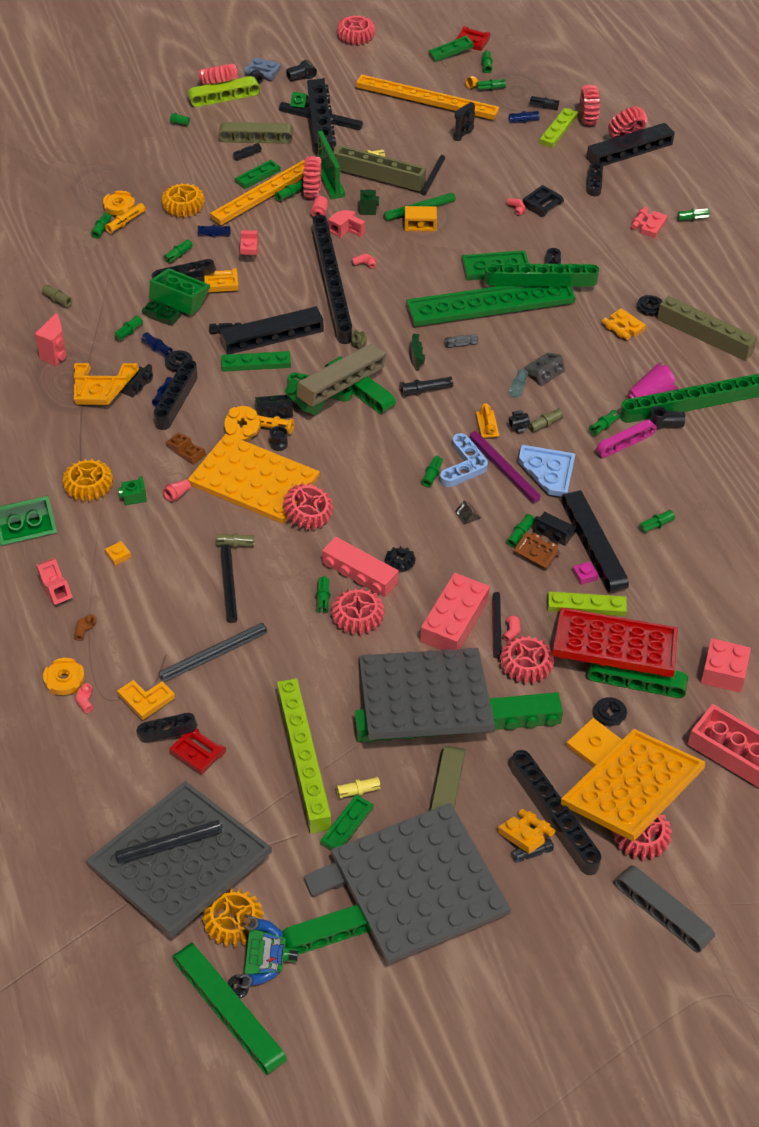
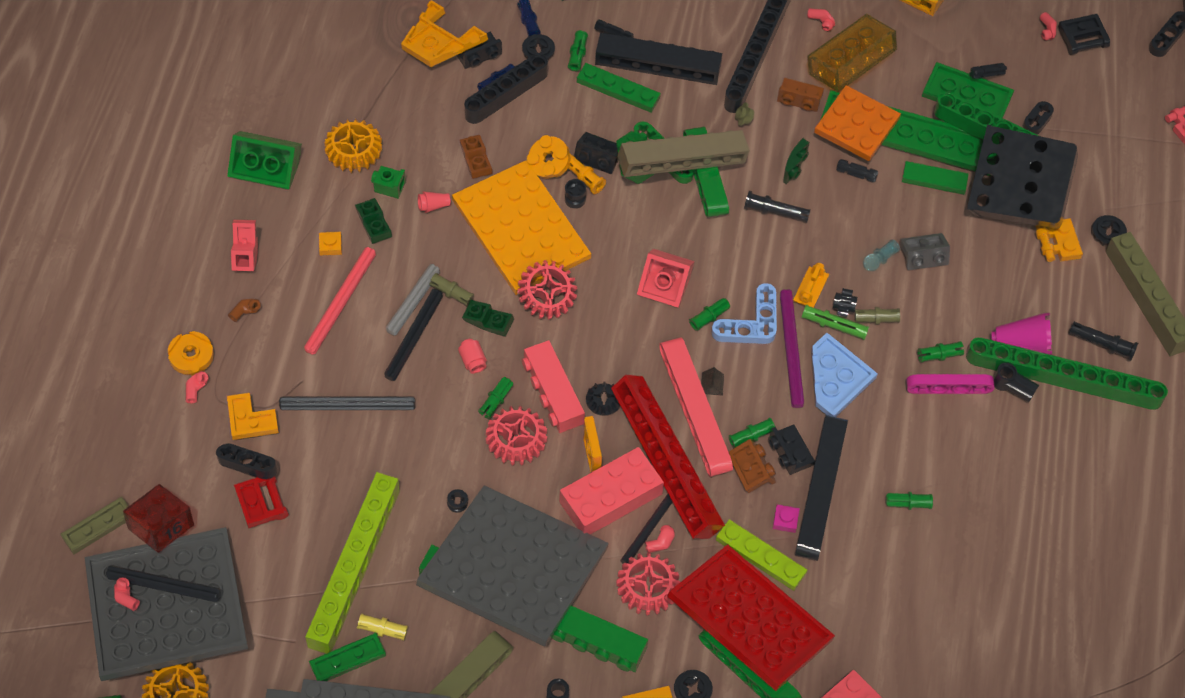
camera: 30 degrees right, 10 degrees up
none -> olive tile [60,497,135,555]
none -> coral arm [114,577,140,611]
none -> clear red brick [123,484,194,553]
none -> coral axle [304,247,376,355]
none -> dark green slope [355,198,392,244]
none -> light grey axle [386,264,440,336]
none -> black bush [447,489,468,513]
none -> coral brick [458,339,487,374]
none -> dark green slope [462,300,514,337]
none -> green pin [568,30,588,71]
none -> light orange tile [583,416,602,473]
none -> red brick [611,374,725,539]
none -> coral slope [637,249,695,308]
none -> coral beam [659,337,733,477]
none -> dark orange bracket [777,78,824,112]
none -> bright green pin [802,305,869,340]
none -> clear yellow brick [807,14,897,92]
none -> orange plate [814,85,901,161]
none -> green tile [902,161,969,195]
none -> black piece [967,124,1078,229]
none -> black axle [969,63,1007,79]
none -> black pin [1069,321,1139,361]

